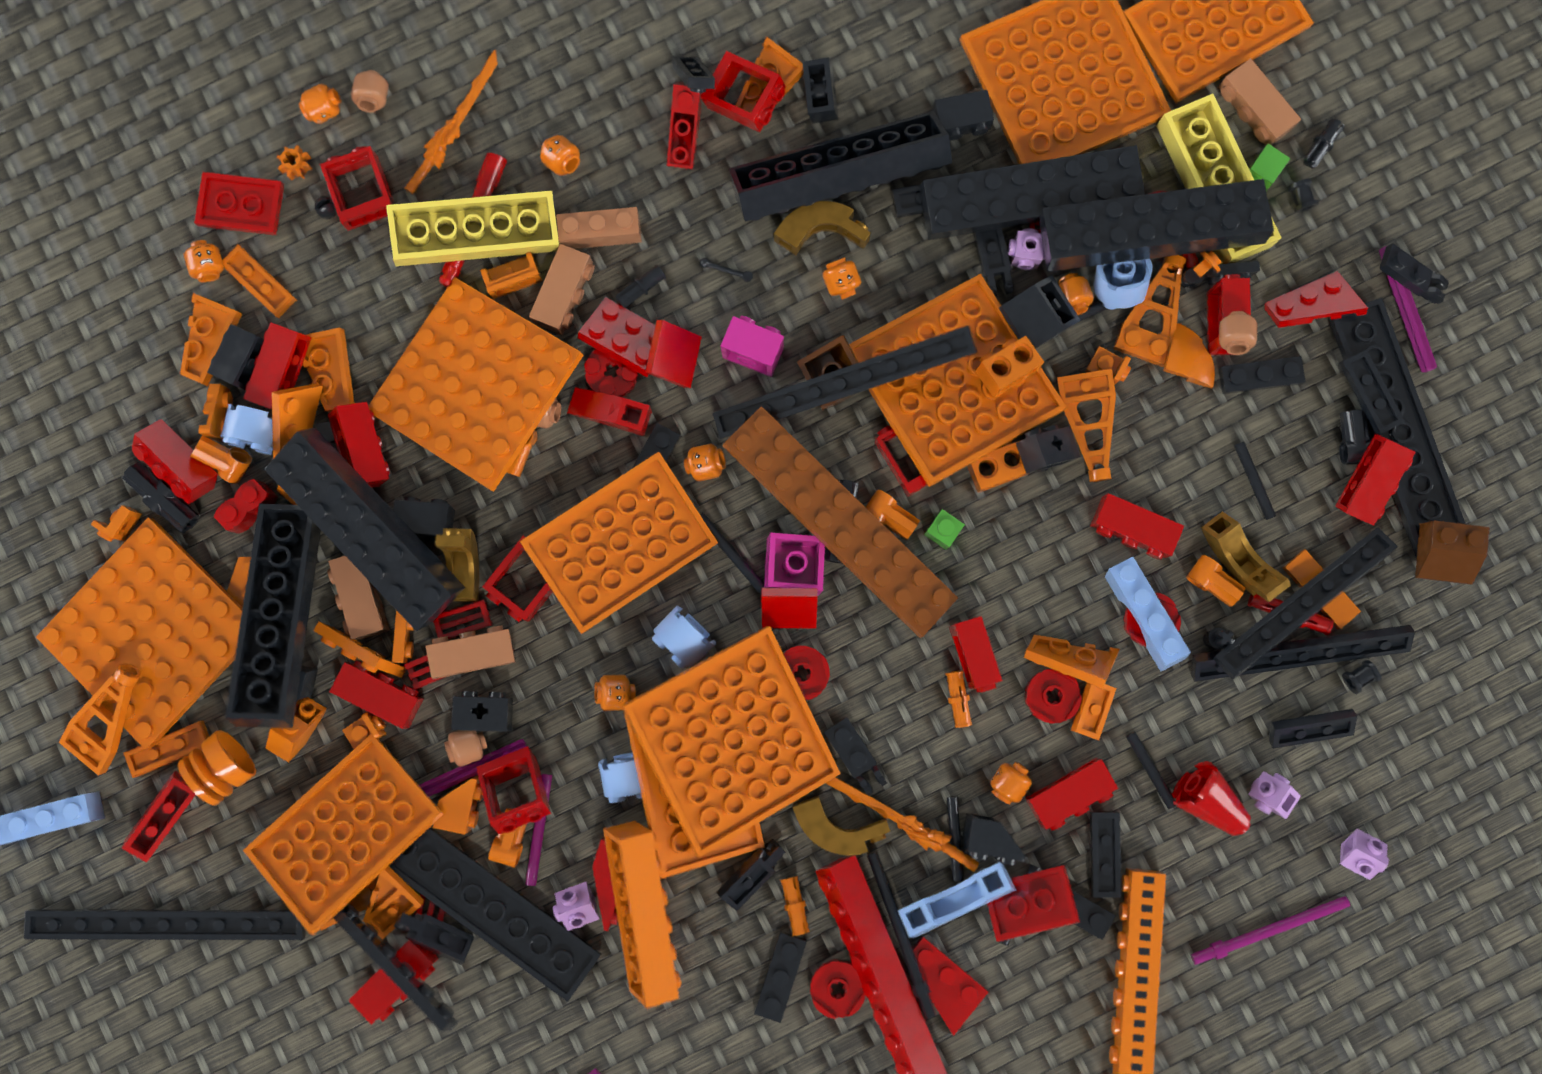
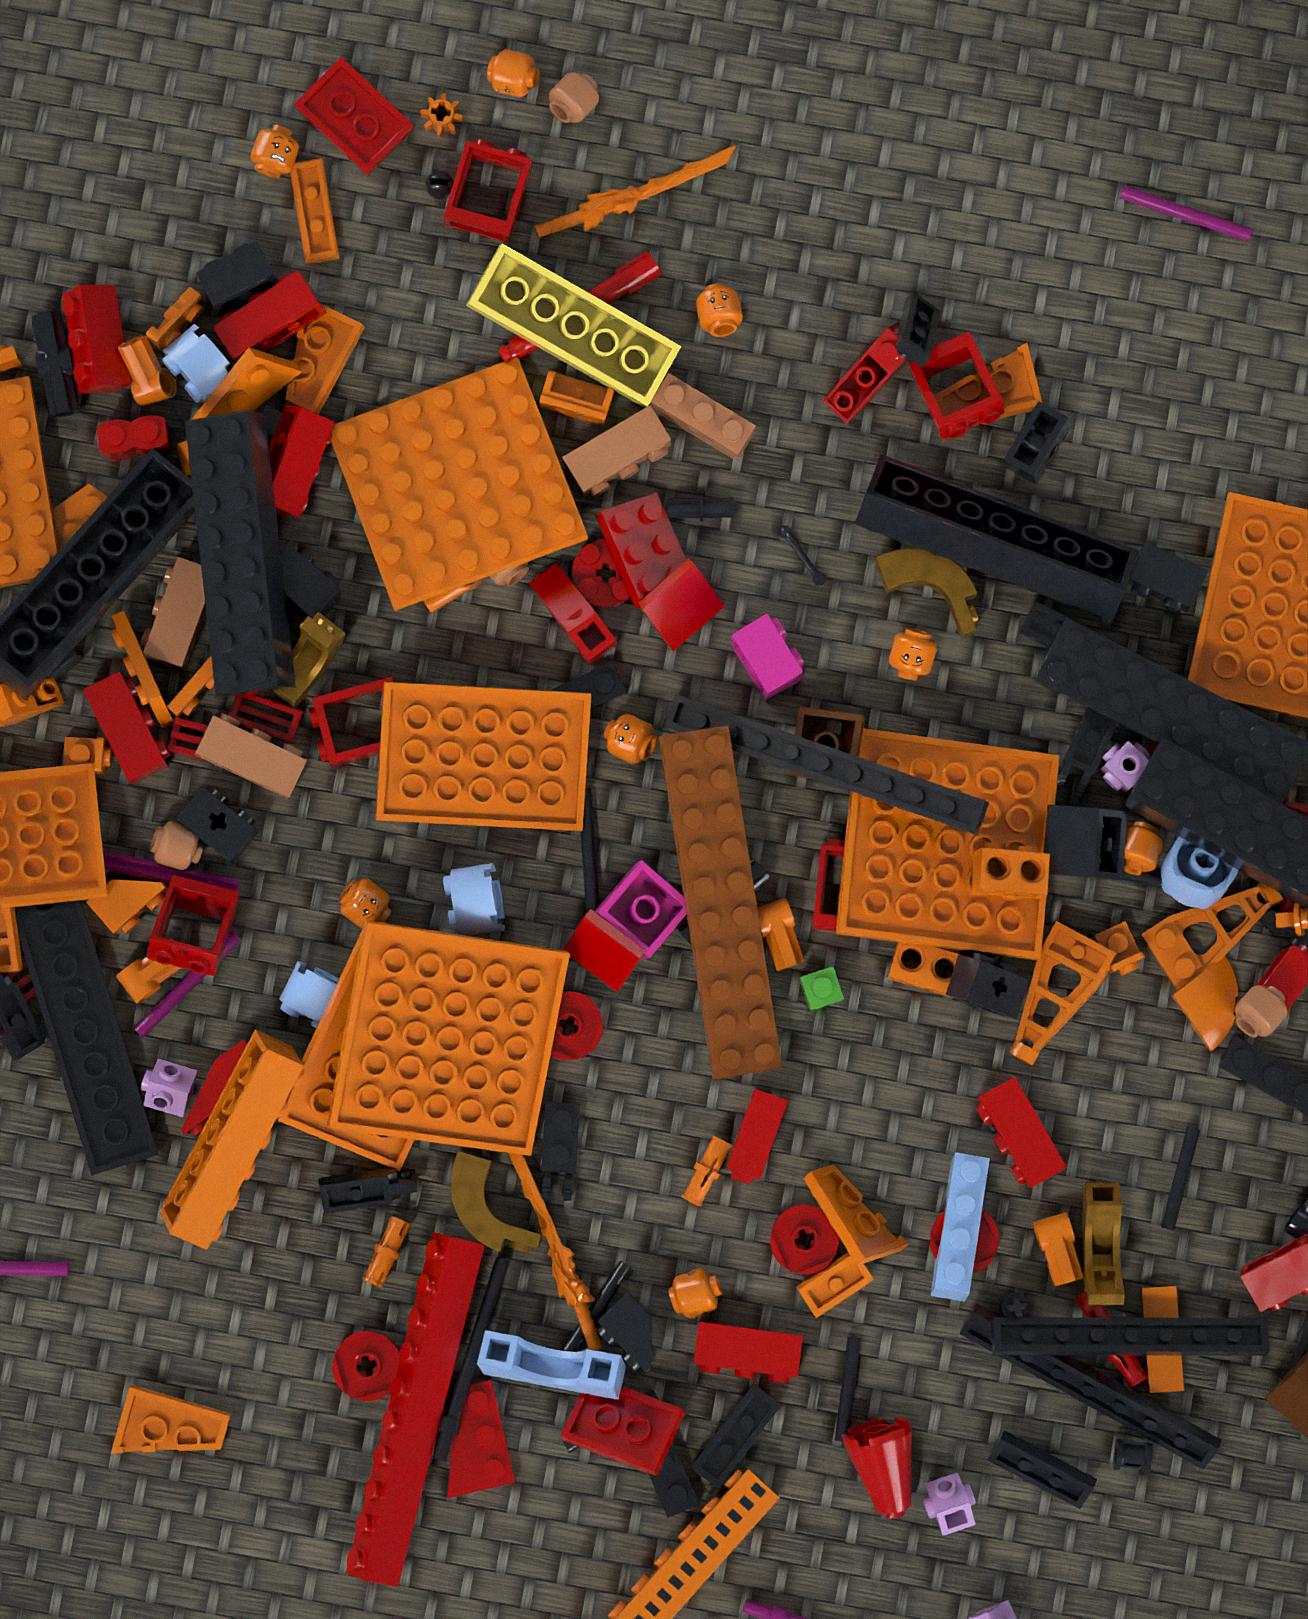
camera: 30 degrees right, 0 degrees up
orange wing [180,293,242,387] -> none
black plate [754,931,807,1023] -> none

